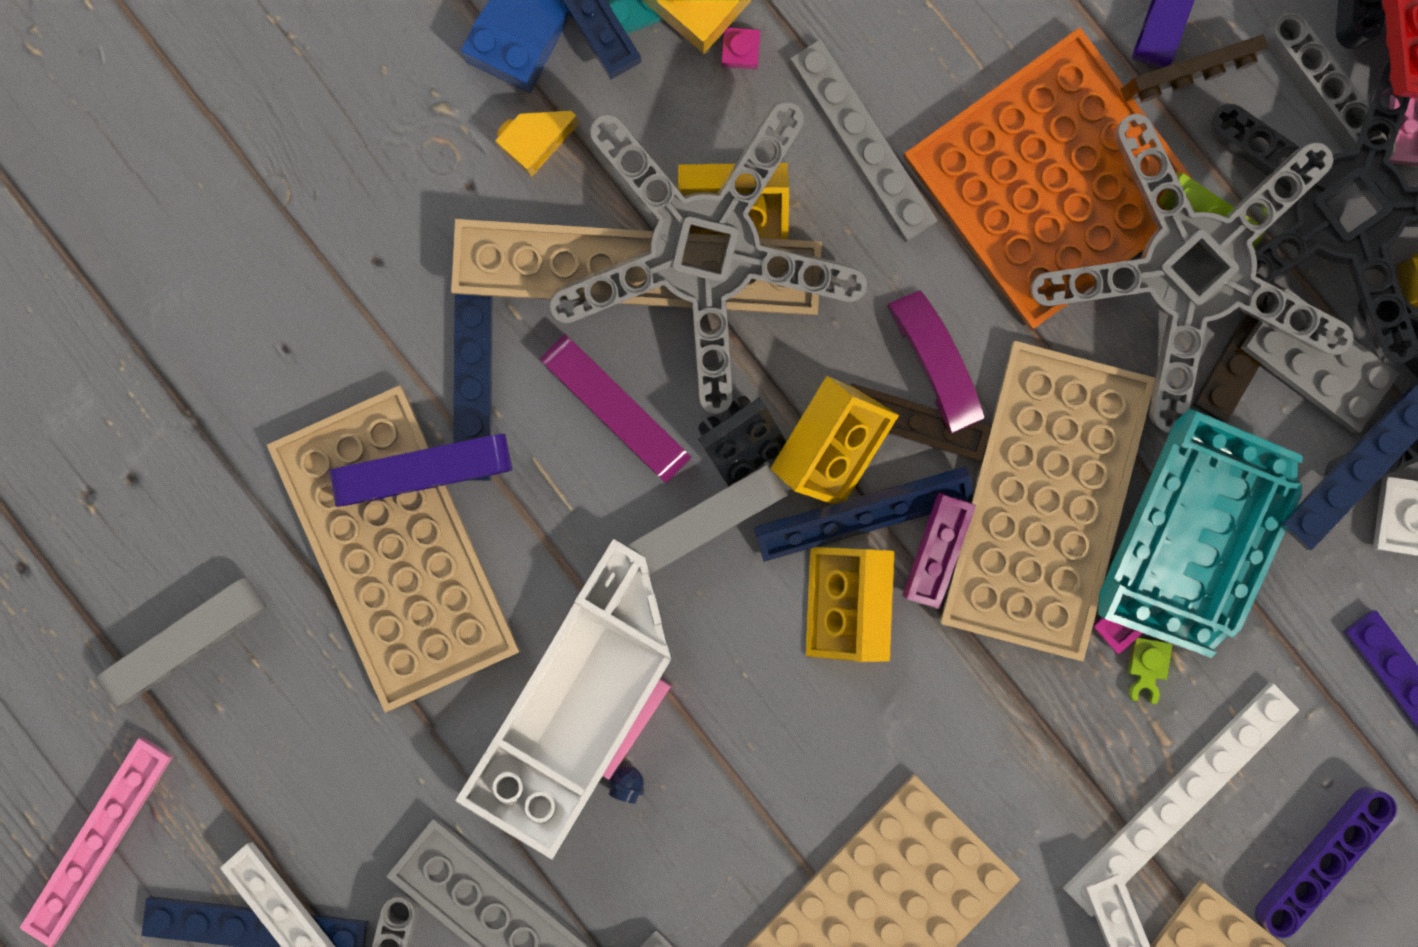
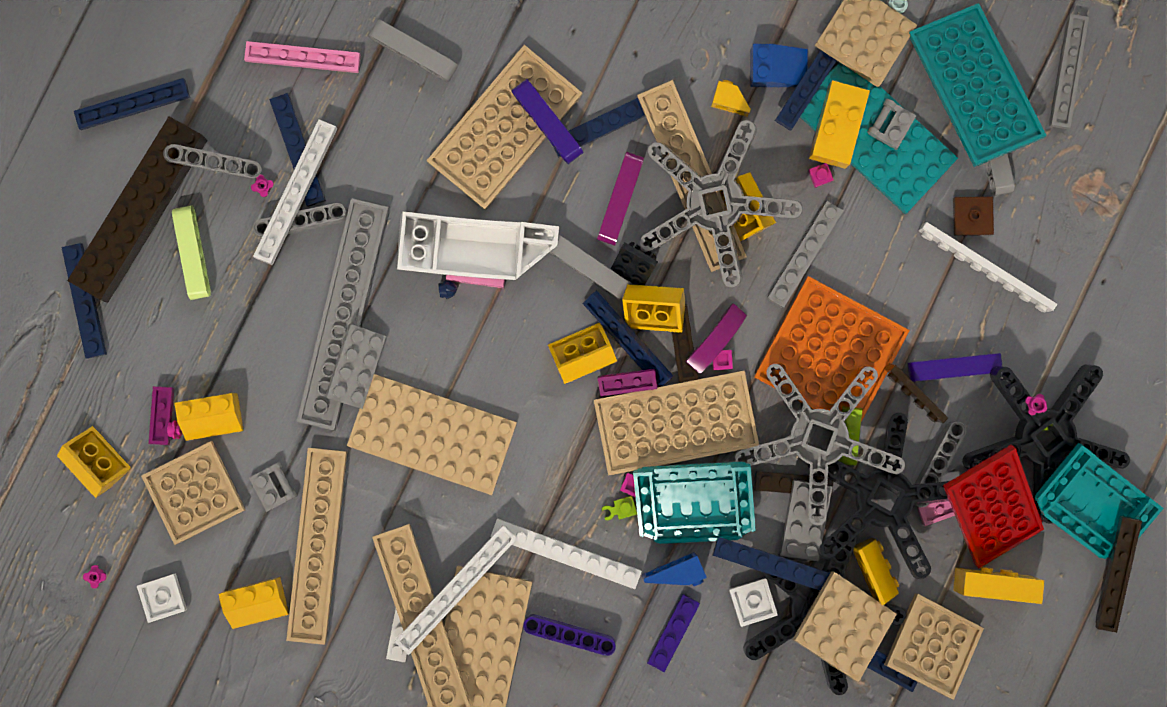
camera: 60 degrees right, 0 degrees up
none -> blue slope [642,552,707,586]
none -> dark pink plate [712,350,733,370]

